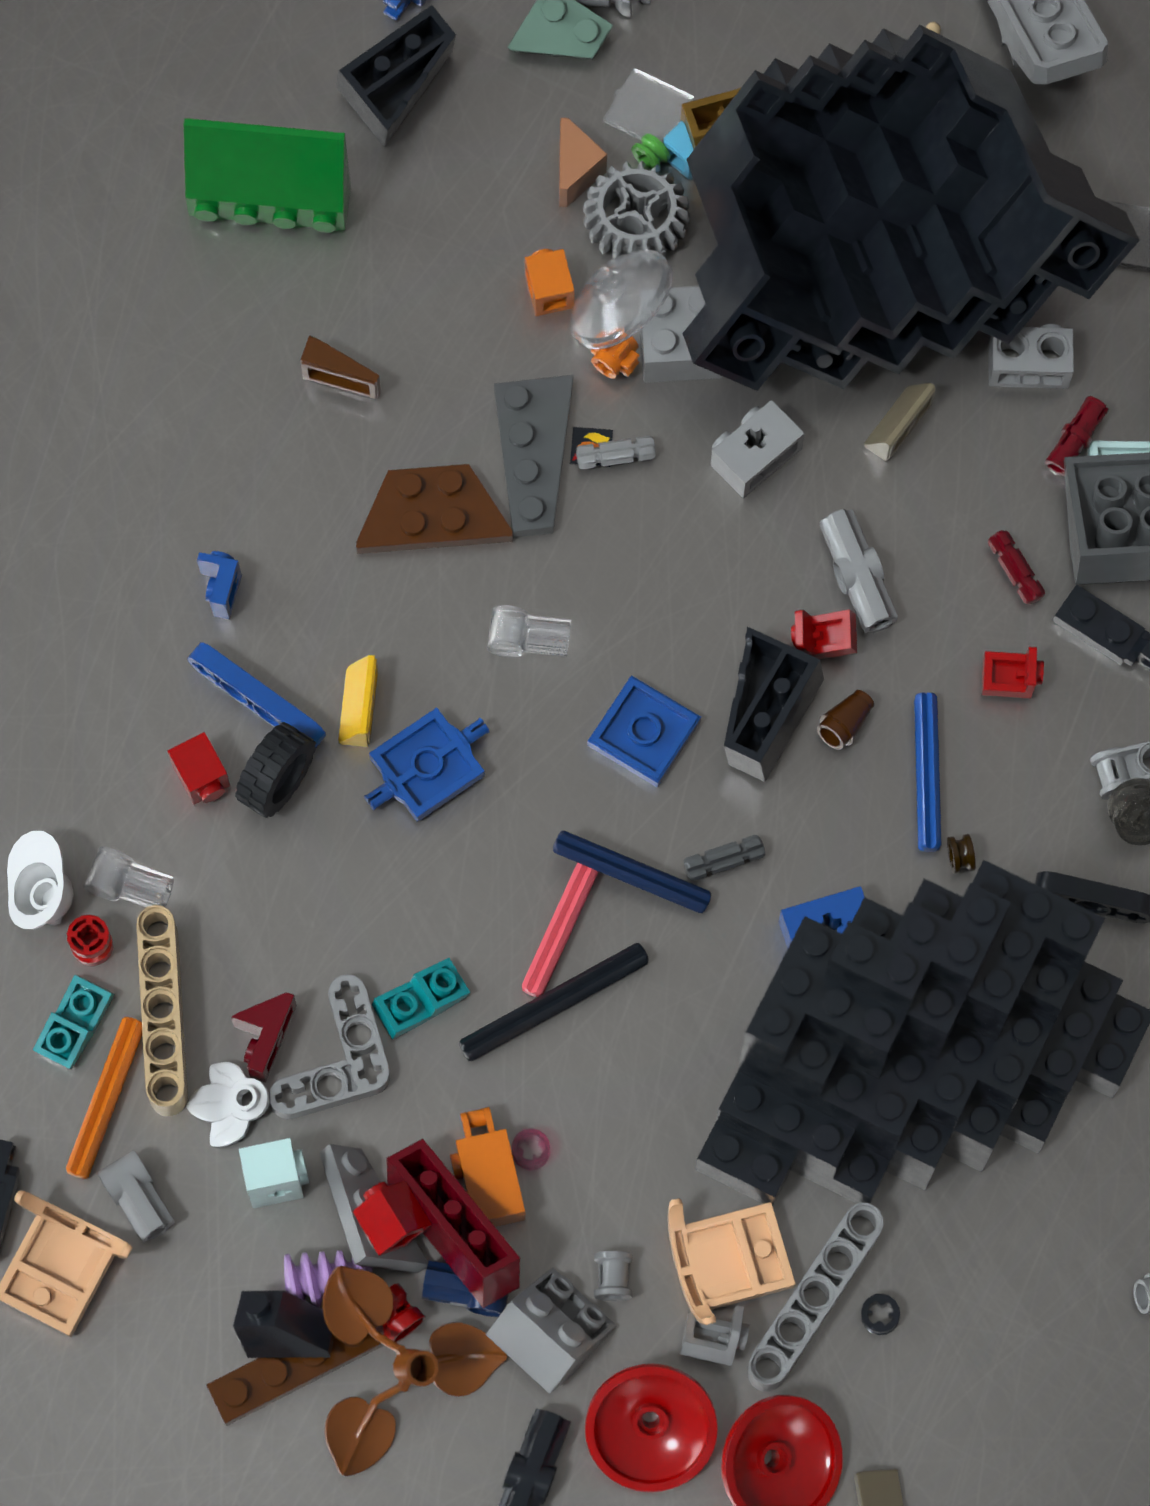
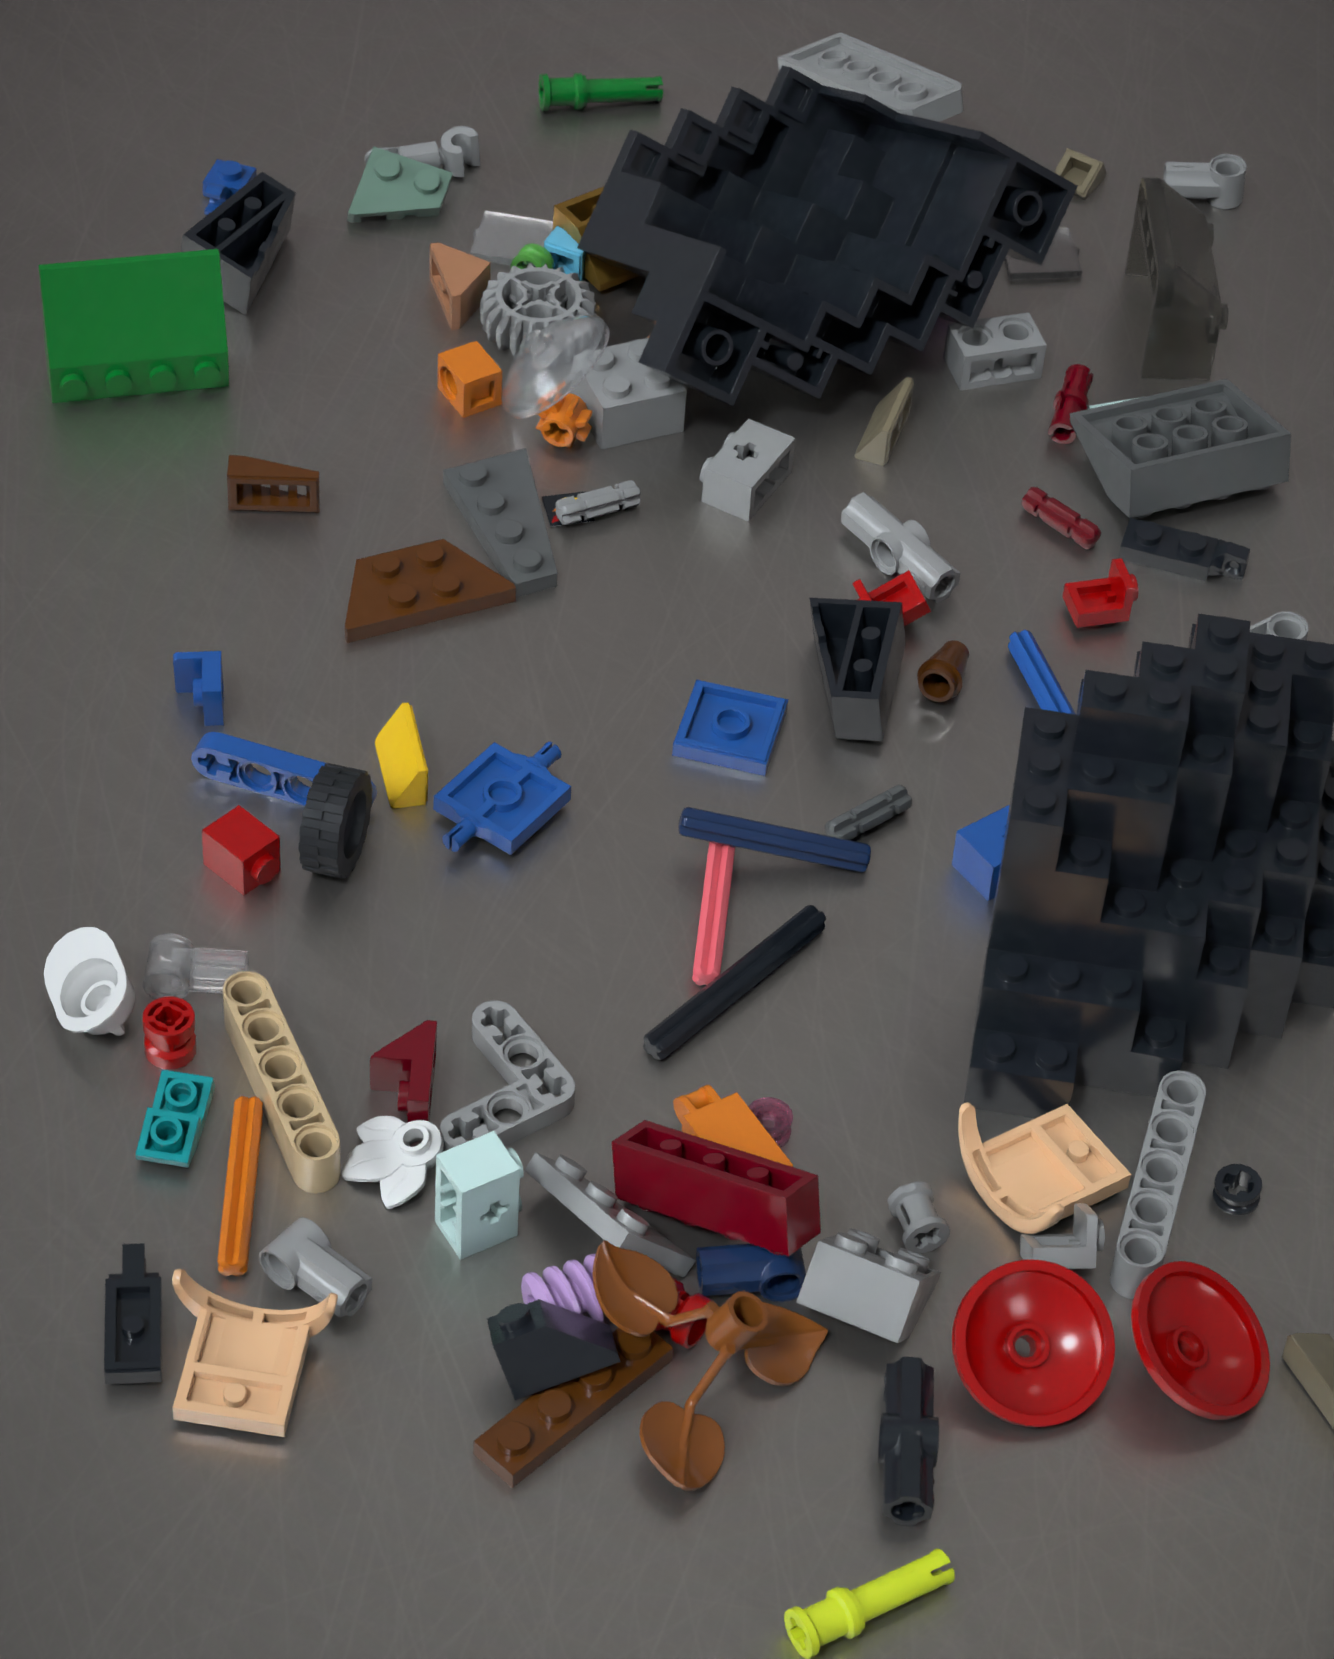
camera: 20 degrees left, 25 degrees down
red brick [352,1181,432,1256] -> none
teal slope [371,958,471,1040] -> none
clear piece [487,605,571,657] -> none

